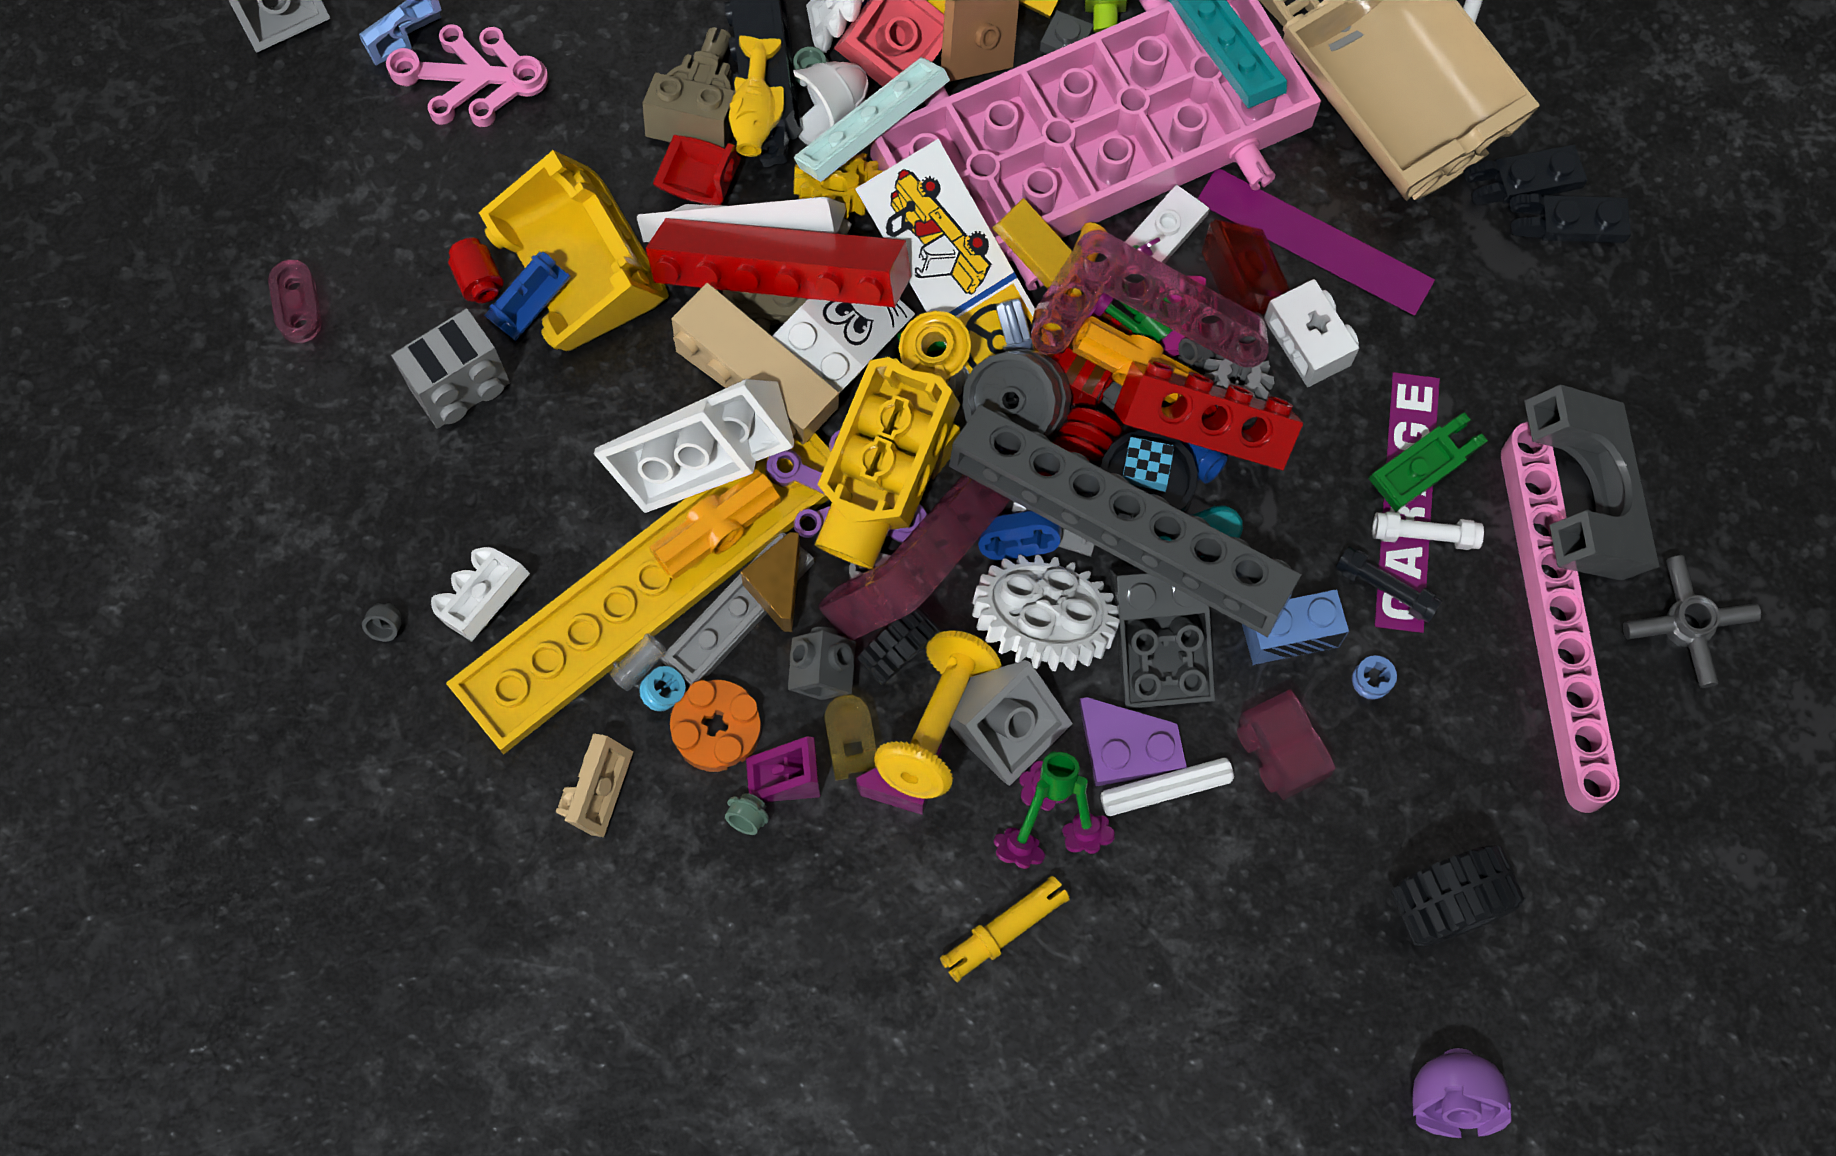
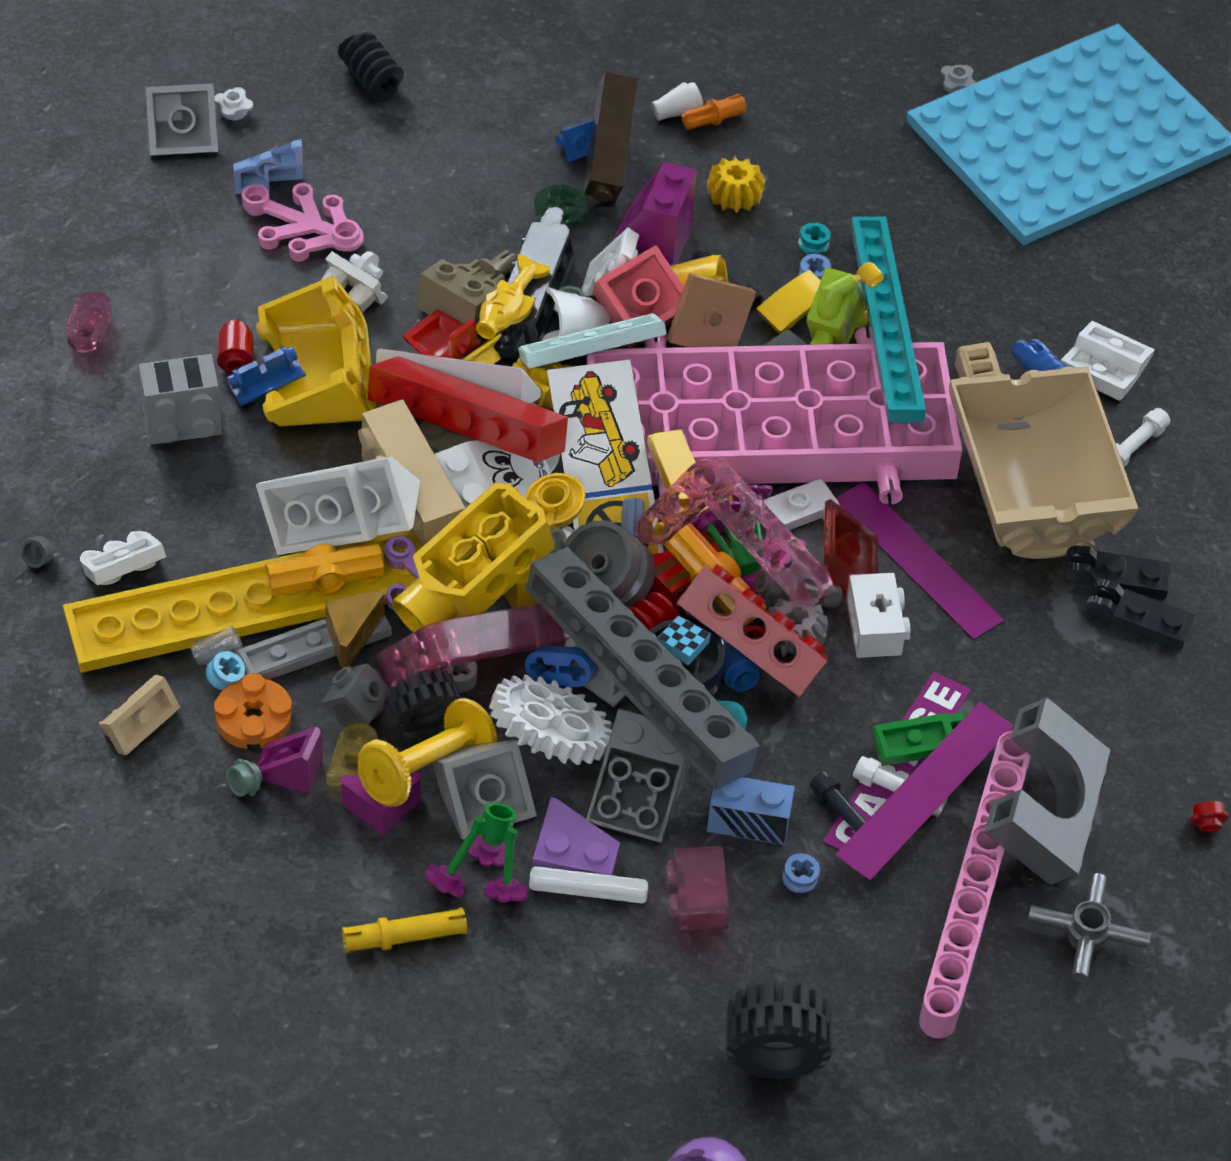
camera: 20 degrees right, 20 degrees down
none -> white hips [321,251,388,313]
none -> yellow piece [460,333,502,364]
none -> magenta sticker [835,702,1014,880]
none -> red plate [1190,801,1229,832]

